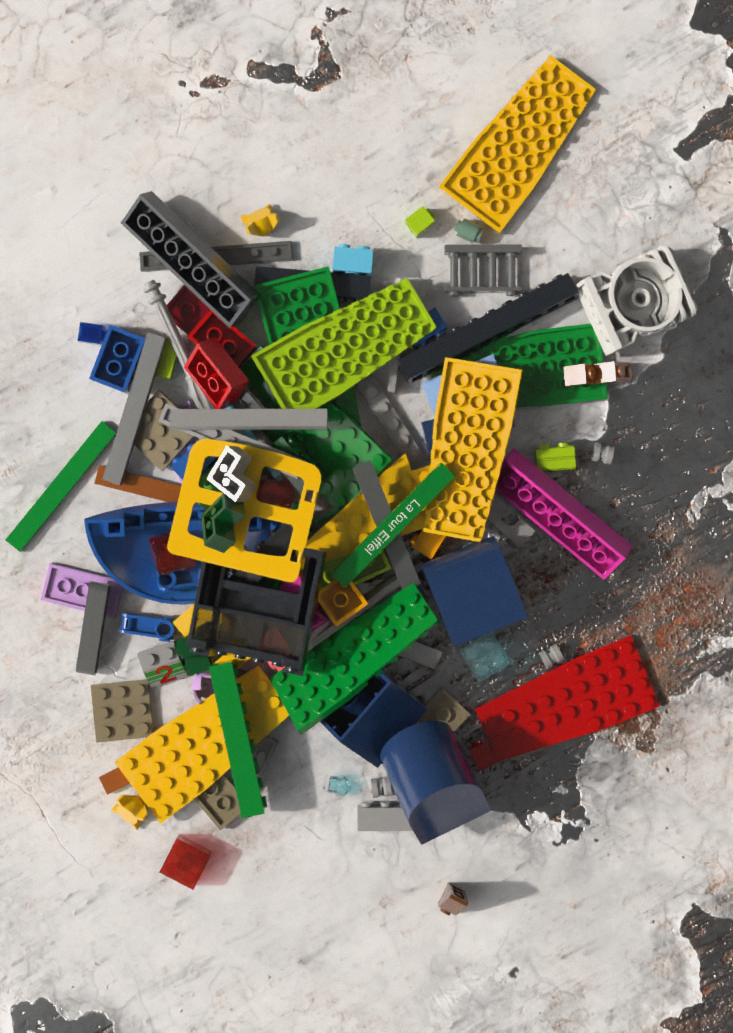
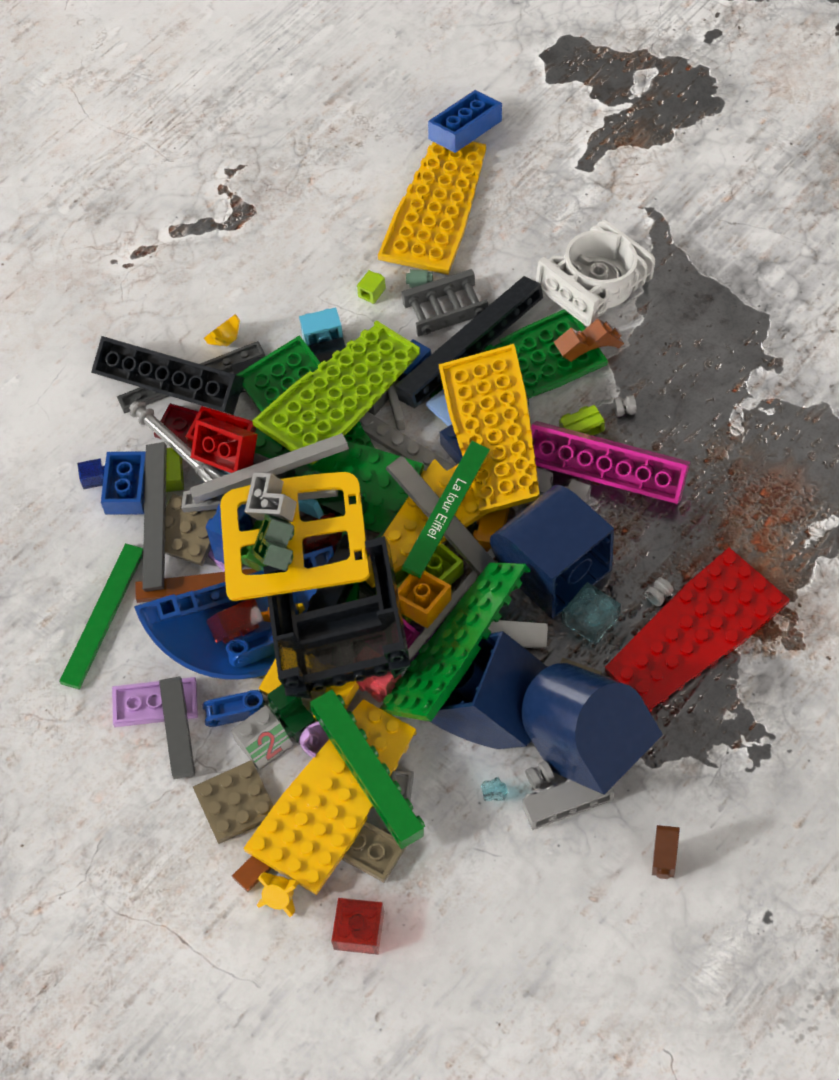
camera: 10 degrees left, 30 degrees down
none -> blue brick [428,90,502,153]

